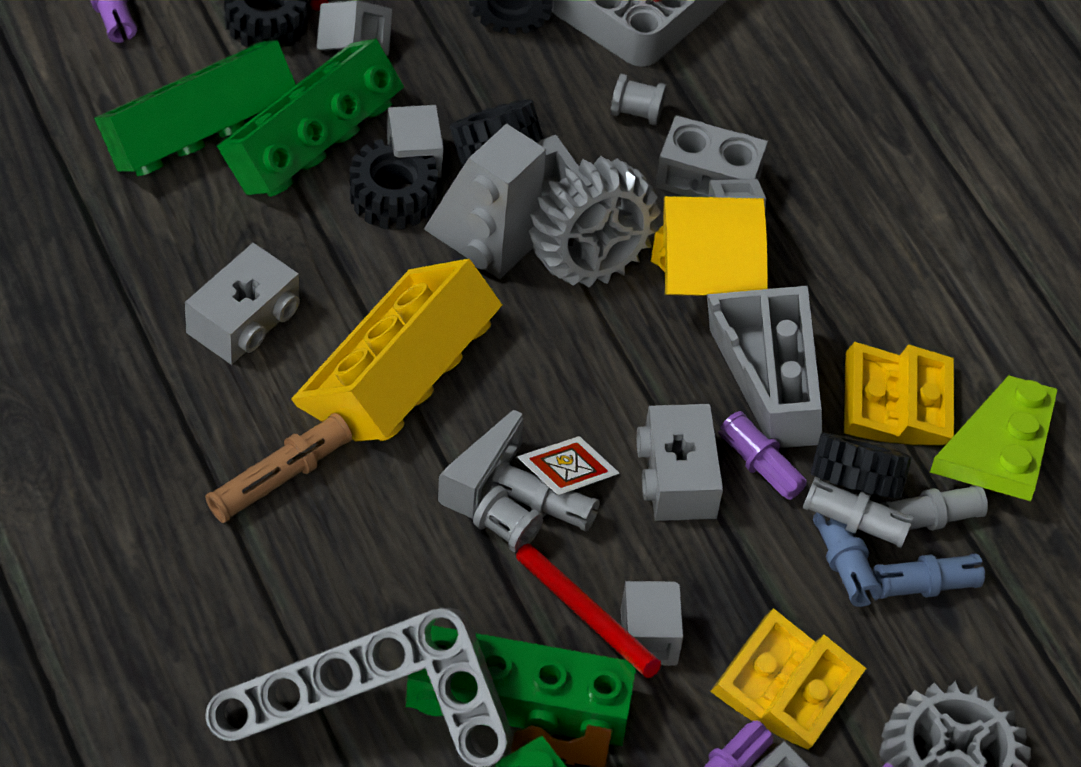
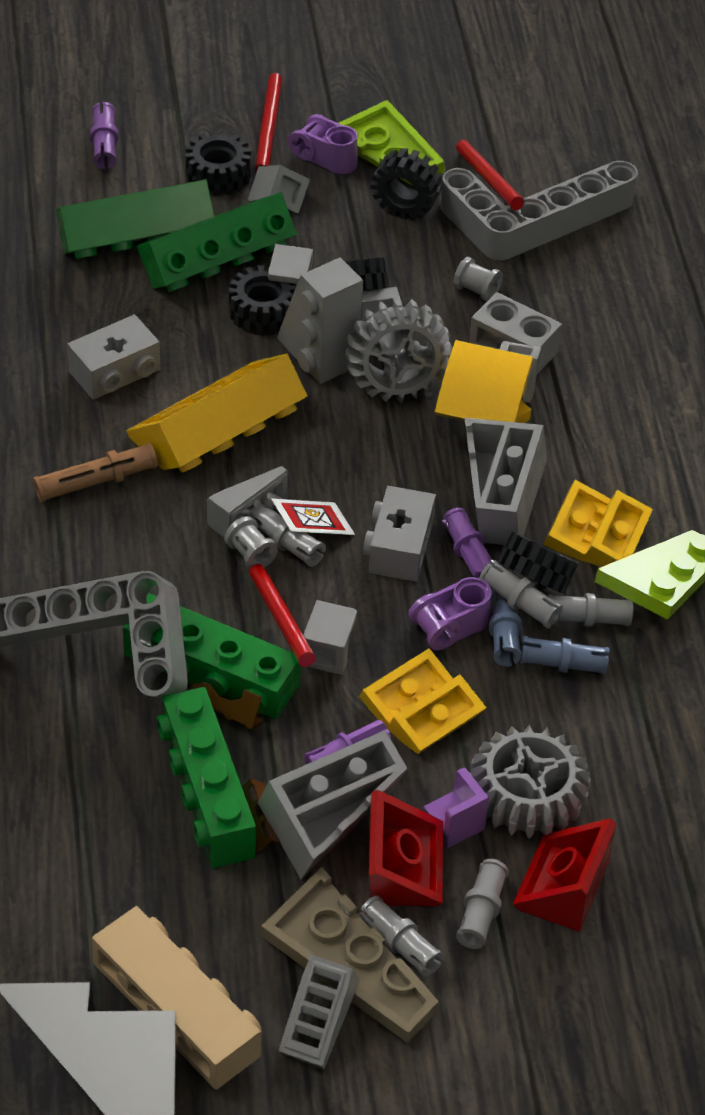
camera: 20 degrees right, 5 degrees down
none -> medium lavender piece [408,577,491,650]

